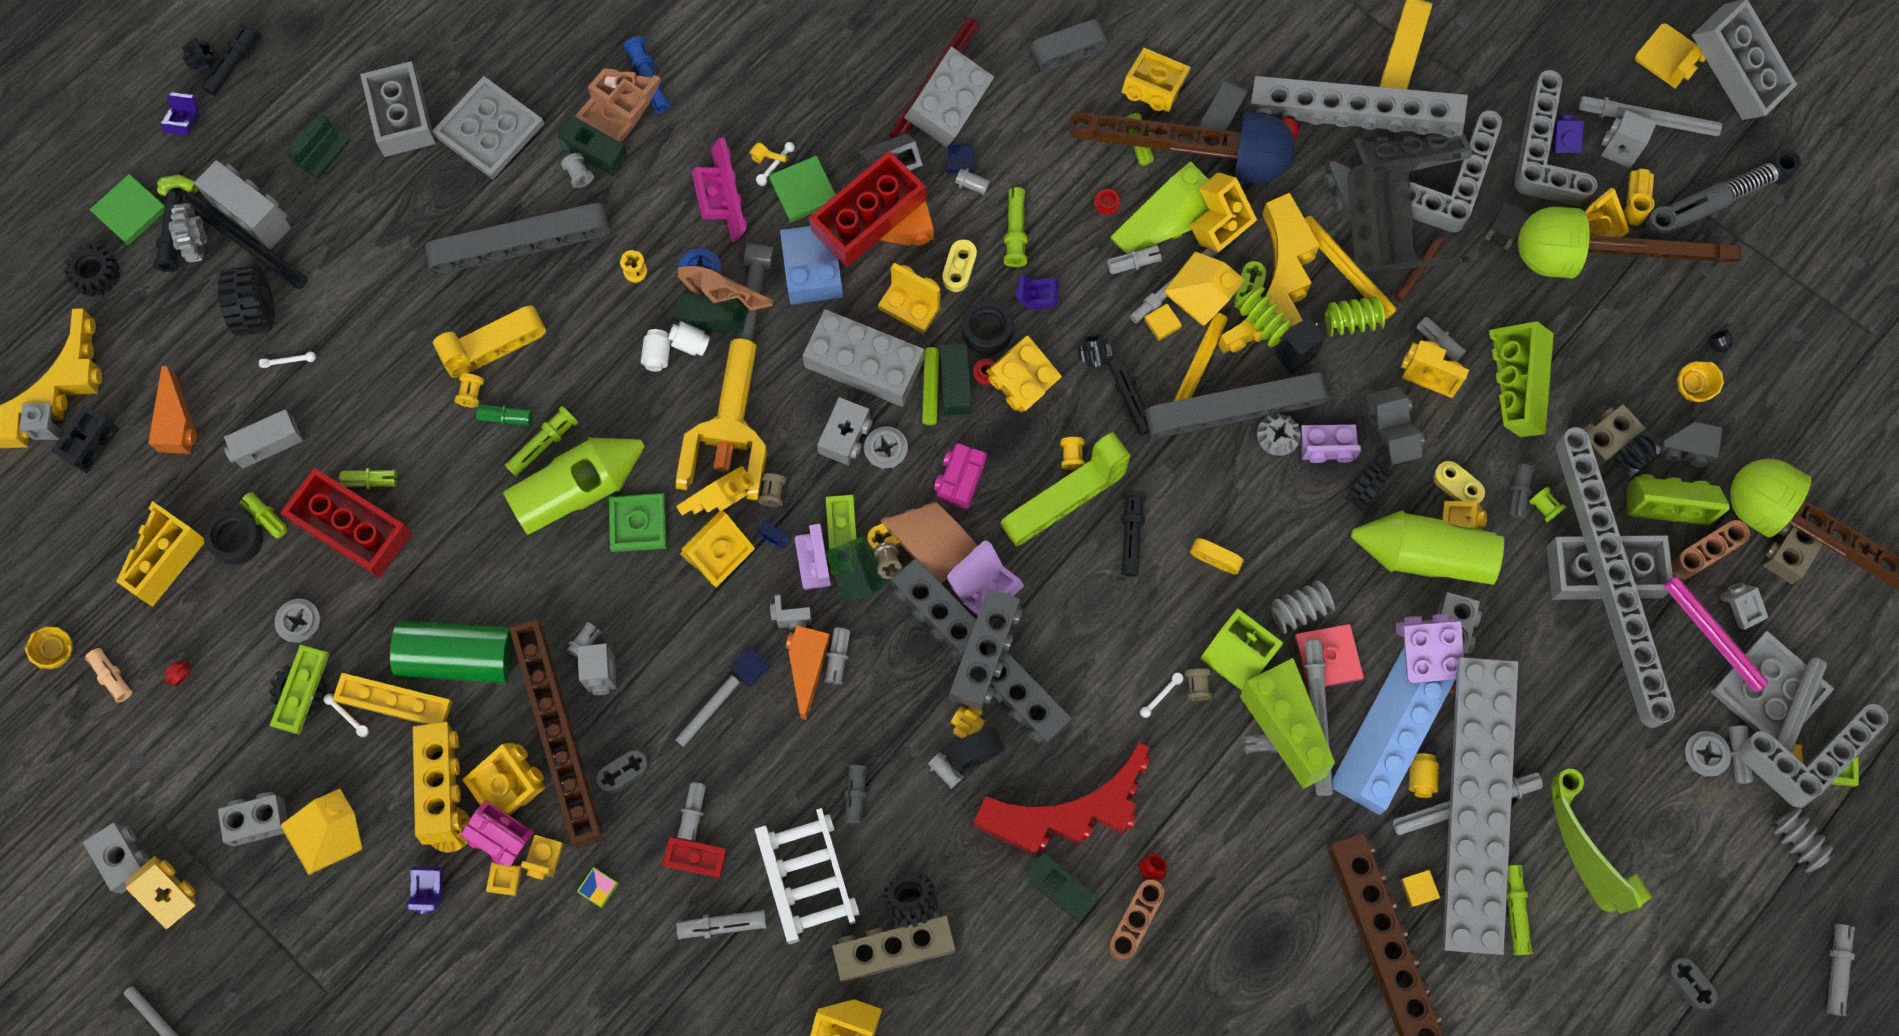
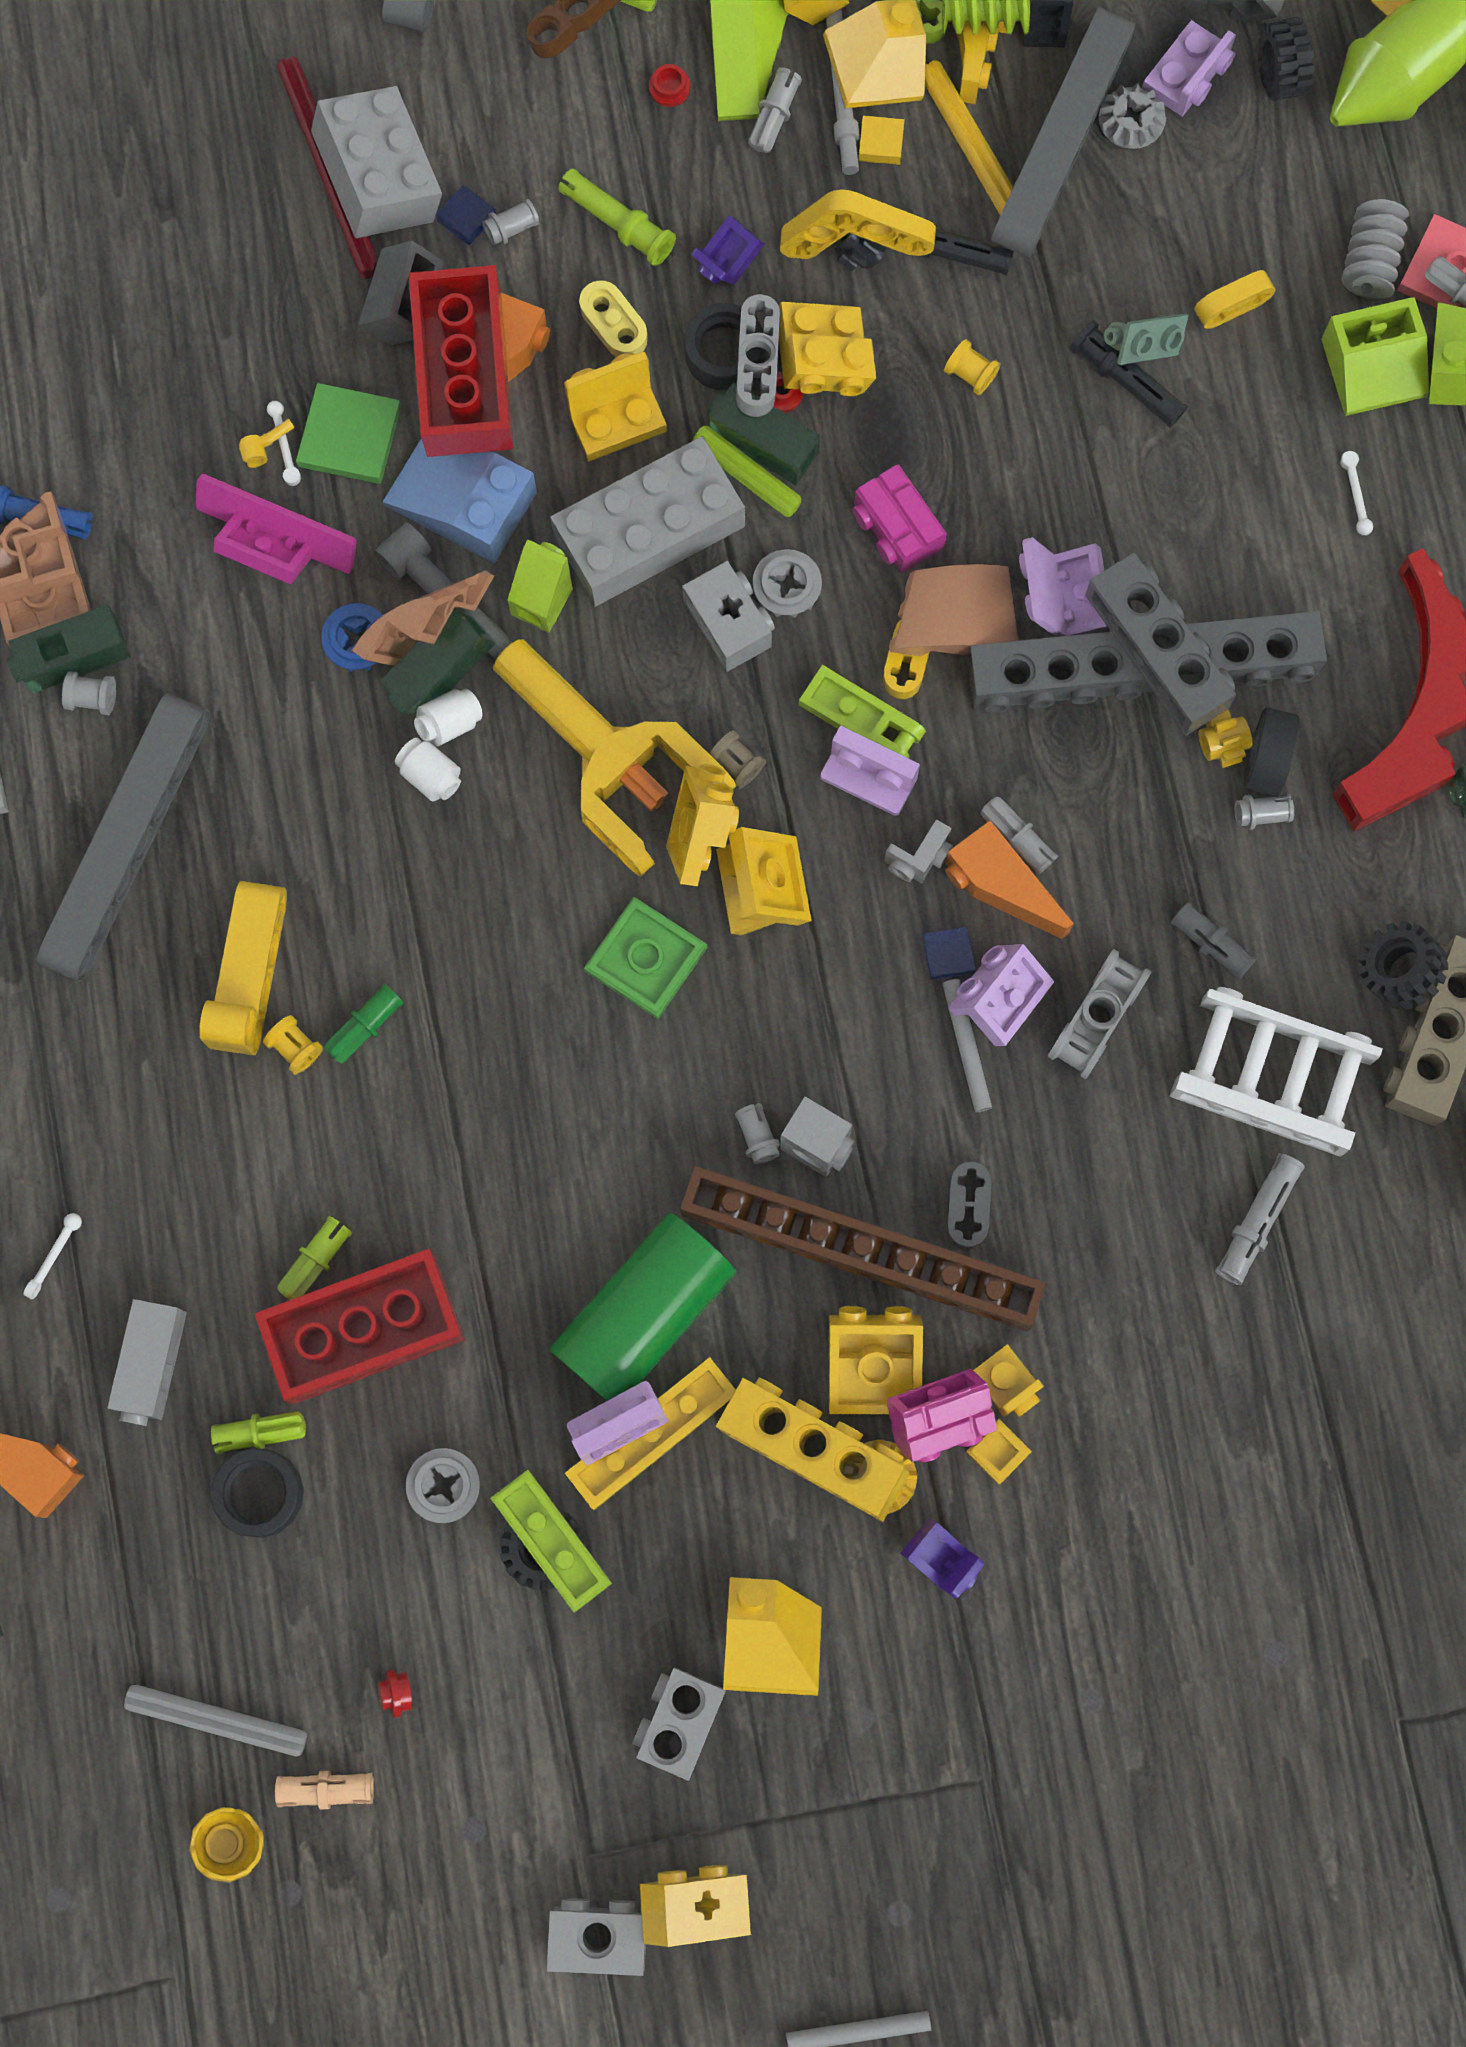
camera: 50 degrees left, 5 degrees up
yellow wedge [116,501,204,607] -> none
white hinge [323,694,369,737] -> none
lime piece [503,437,645,535] -> none
lime pin [504,406,579,477] -> none
tile [577,867,619,908] -> none
yellow bush [620,250,648,283] -> none
red plate [662,837,727,879] -> none
light grey axle [677,782,706,841] -> none
clear blue tile [758,521,789,549] -> none
clear green panel [825,535,885,602] -> none
dark tan bush [873,542,903,579] -> none
lime beam [1000,432,1130,546] -> none
dark tan bush [1185,669,1212,701] -> none
none -> light grey axle [124,1685,307,1757]
none -> lime slope [507,540,573,633]
none -> lavender bracket [567,1381,669,1466]
none -> light grey beam [736,294,780,417]
none -> yellow beam [780,190,936,259]
none -> lavender bracket [948,944,1054,1046]
none -> light grey piece [1047,949,1152,1080]
none -> sand green hinge [1104,313,1189,365]

